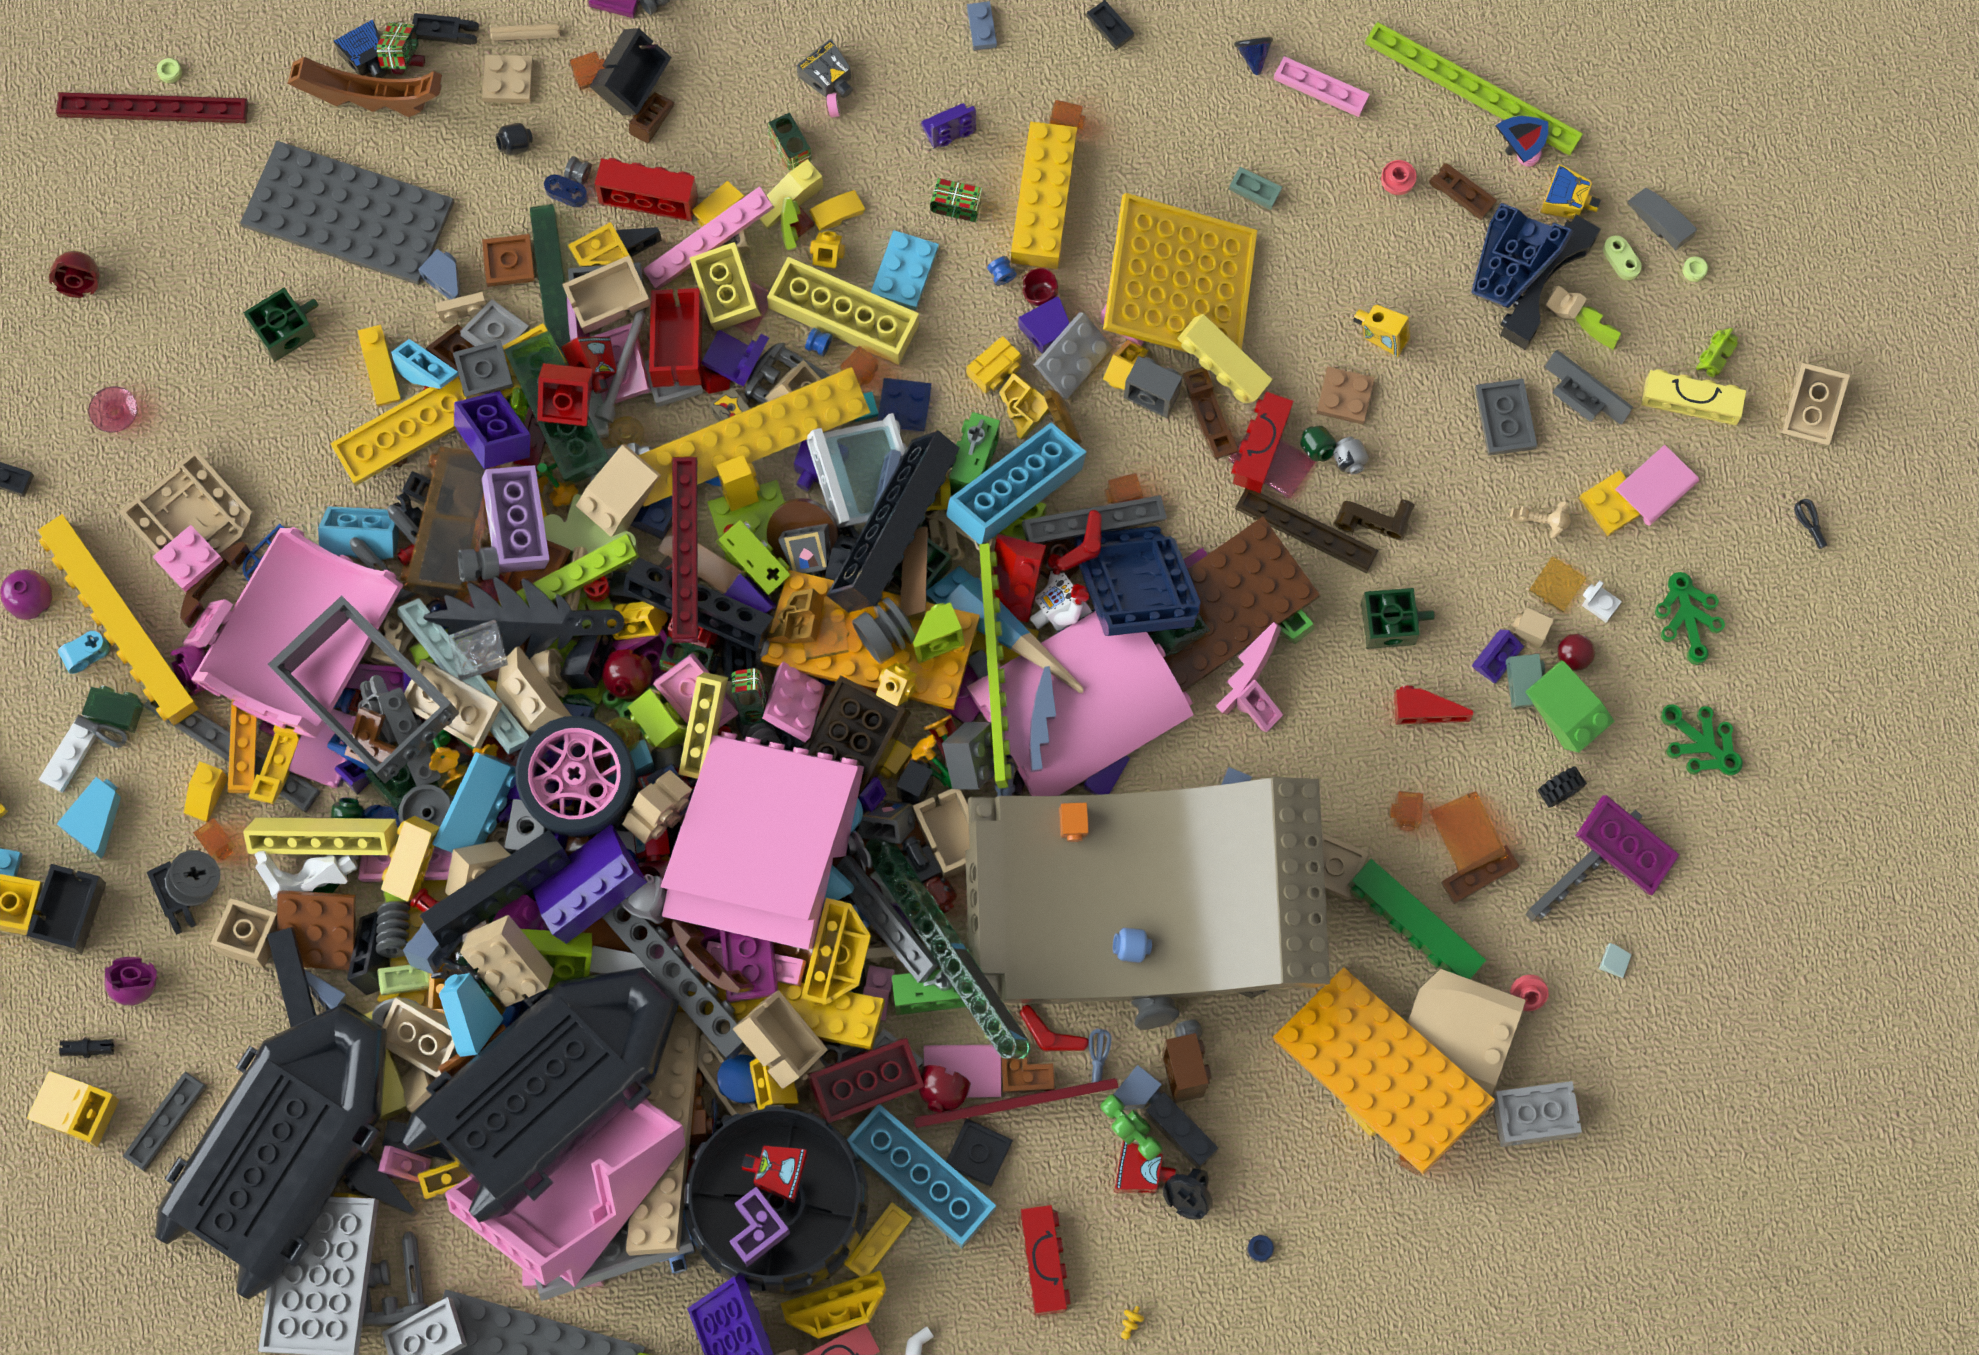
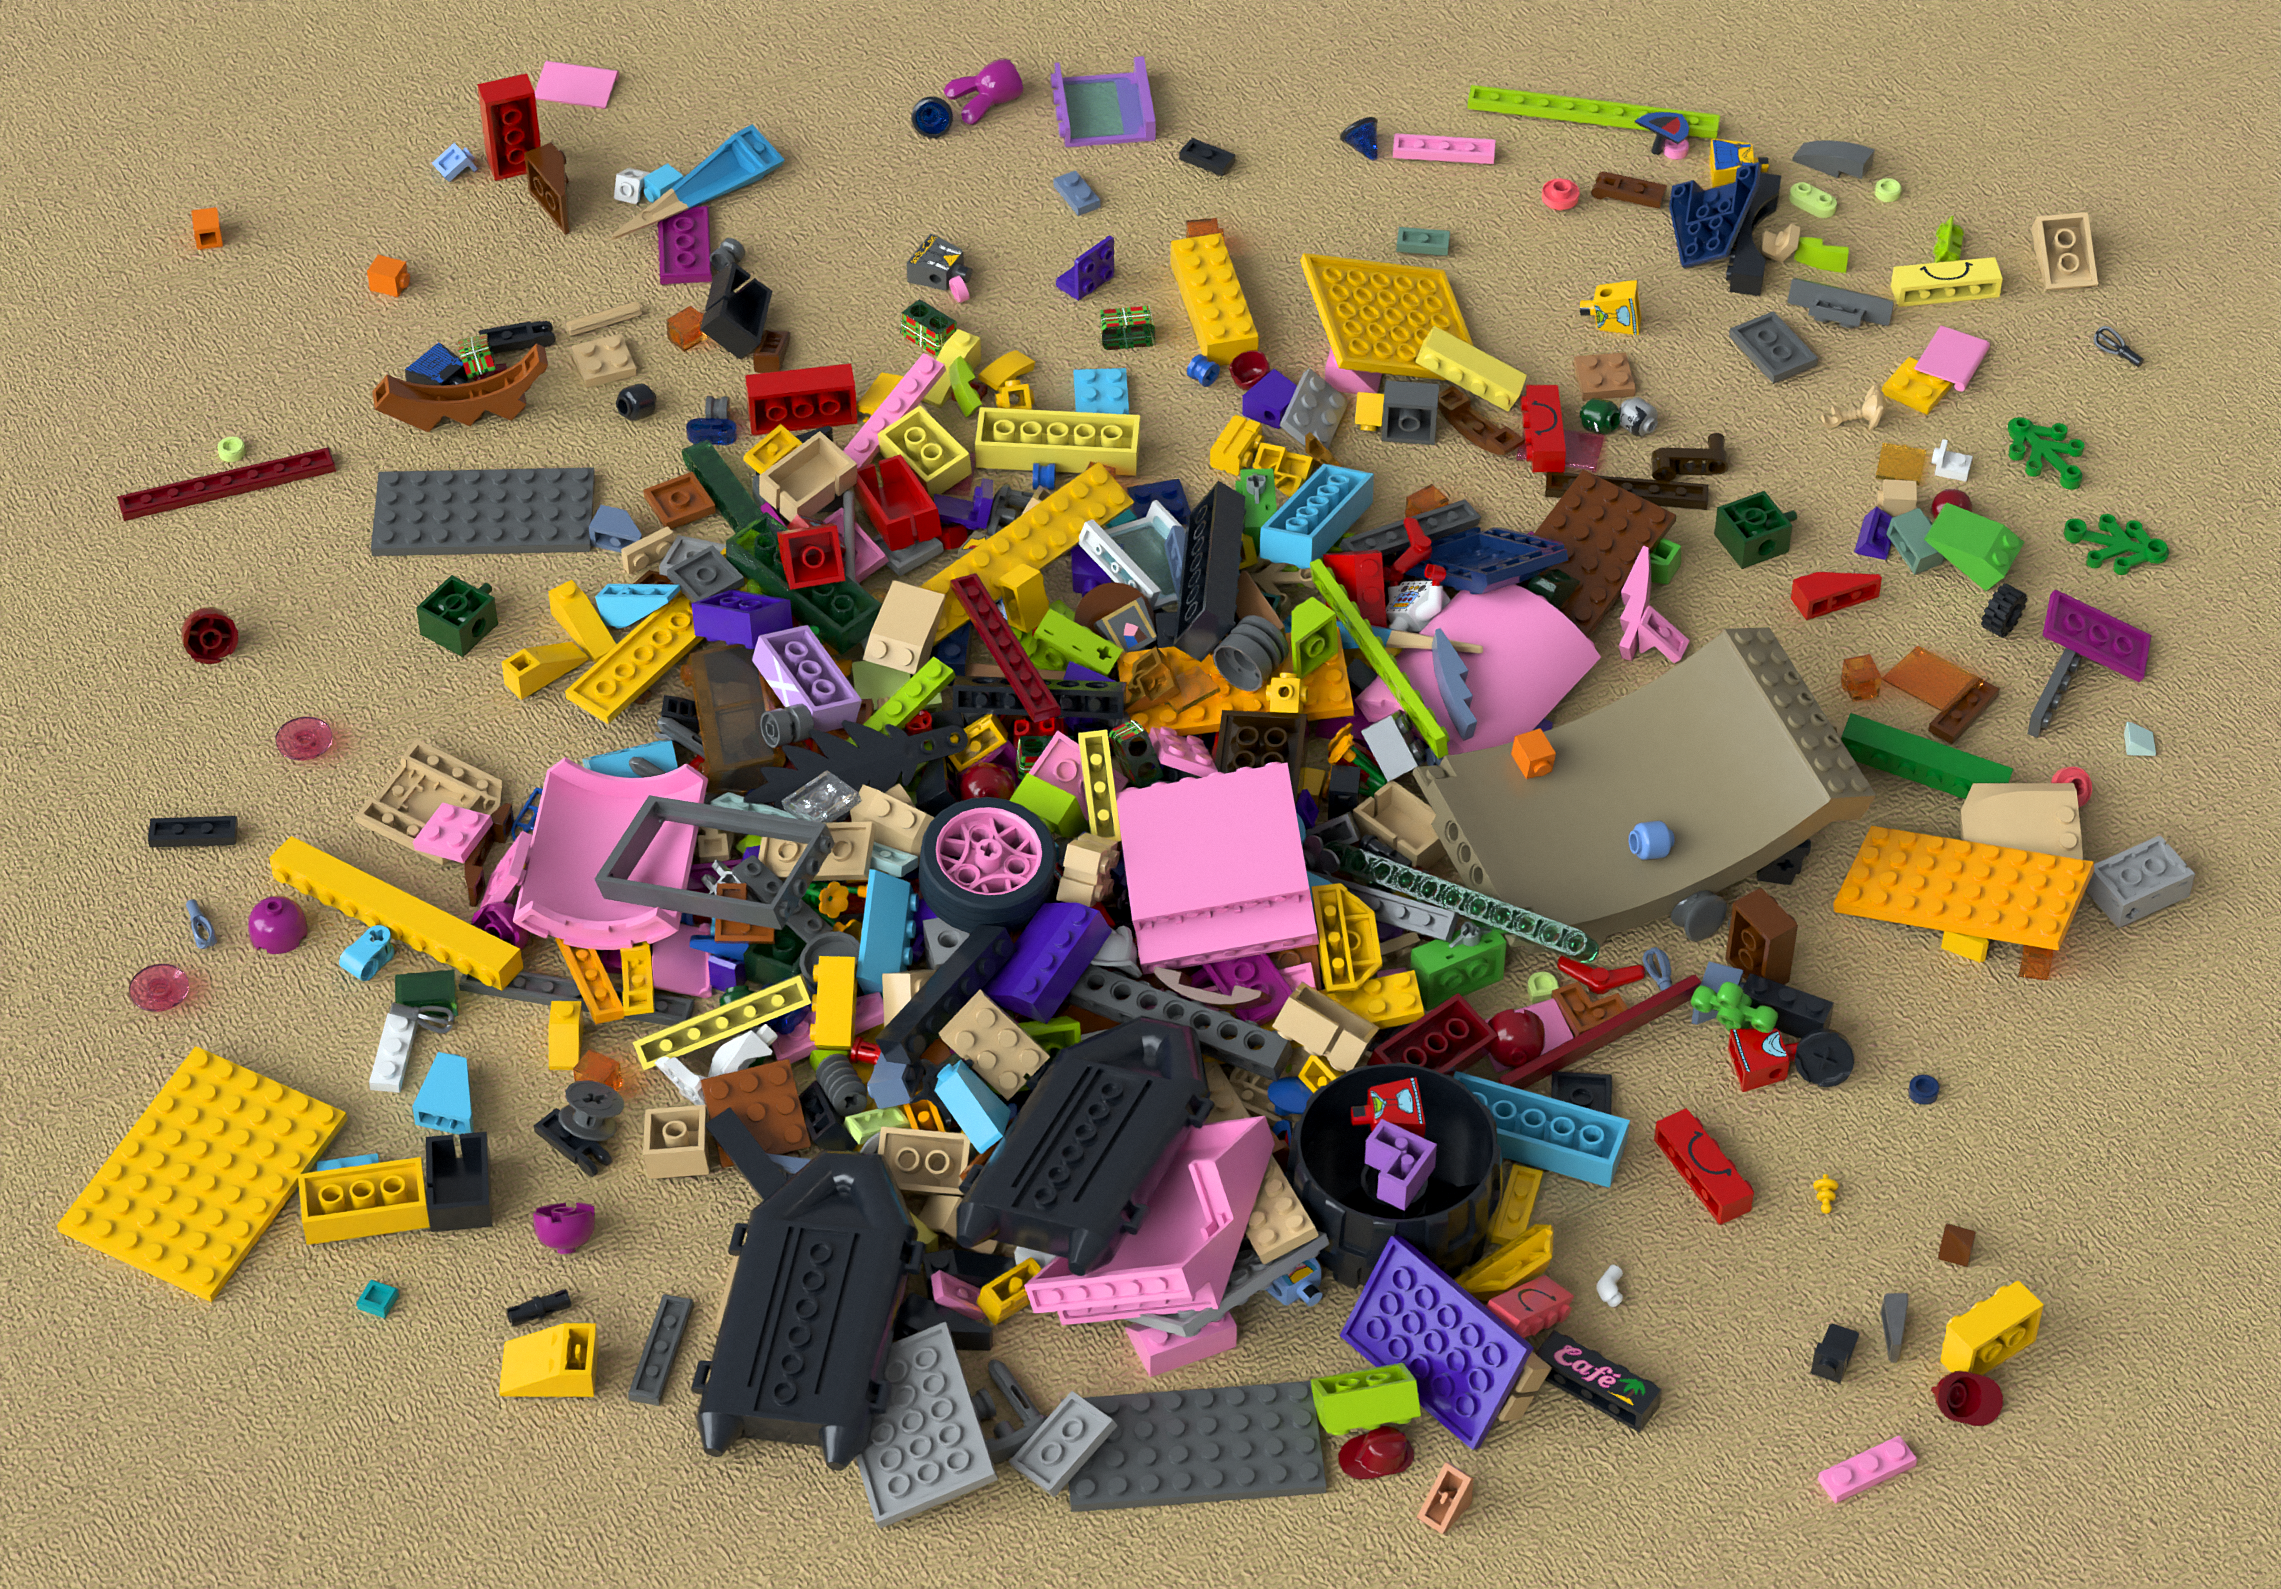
camera: 20 degrees left, 25 degrees down
none -> yellow slope [502,642,589,700]

